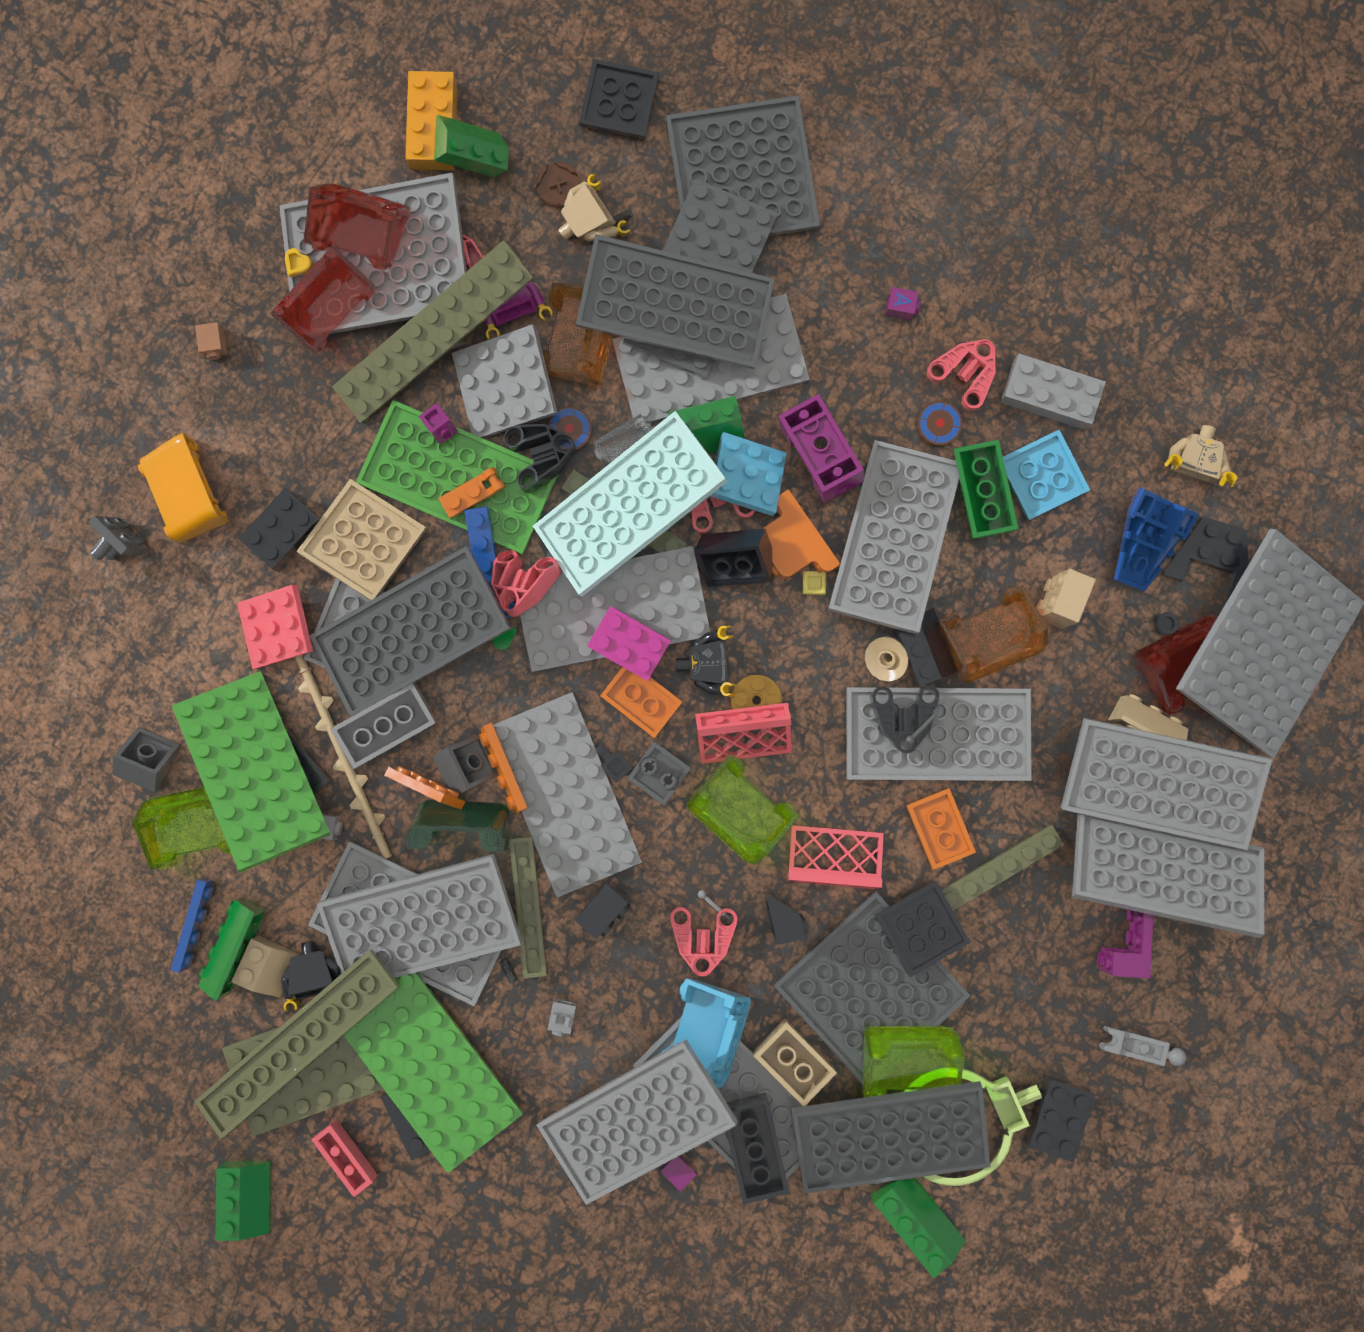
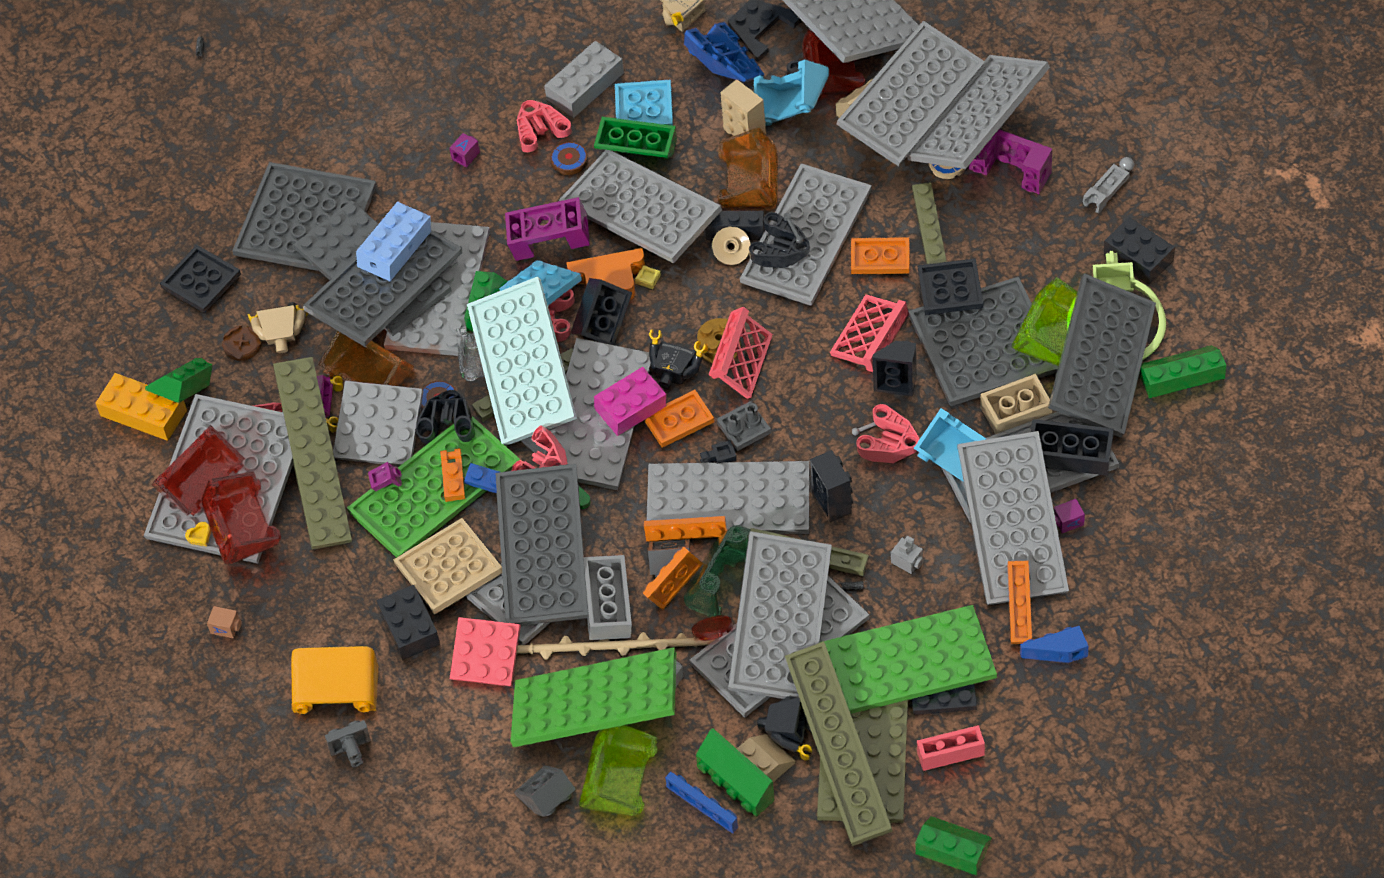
camera: 60 degrees left, 30 degrees down
clear neon green windscreen [686,754,800,865] -> none
none -> light blue brick [356,202,431,281]
none -> clear red tile [691,615,733,641]
none -> medium azure windscreen [754,60,829,126]
none -> orange plate [1007,561,1032,644]
none -> blue slope [1020,626,1089,663]

